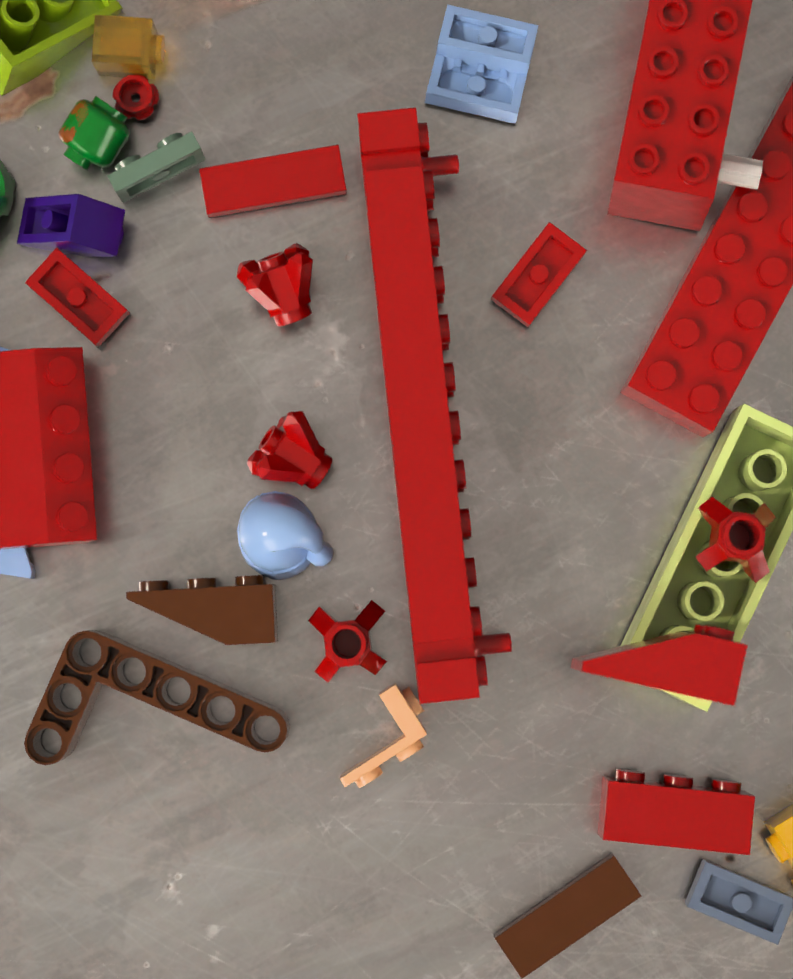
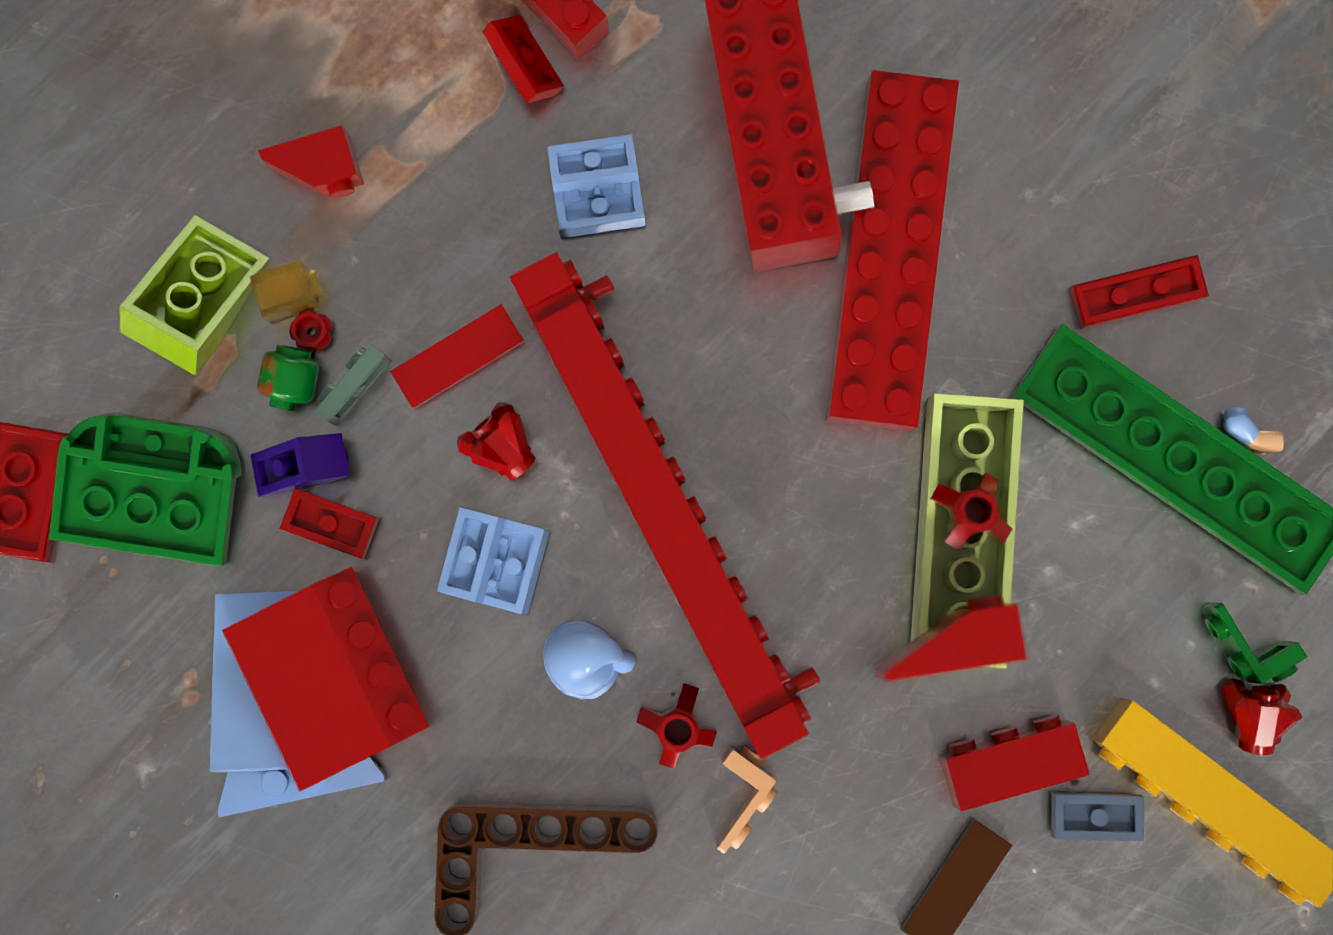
camera: 15 degrees left, 0 degrees up
reddish brown slope [126,575,278,645] -> none
red rock [247,411,333,489] -> none
red plate [491,222,587,328] -> none
none -> light blue slope [437,507,550,615]

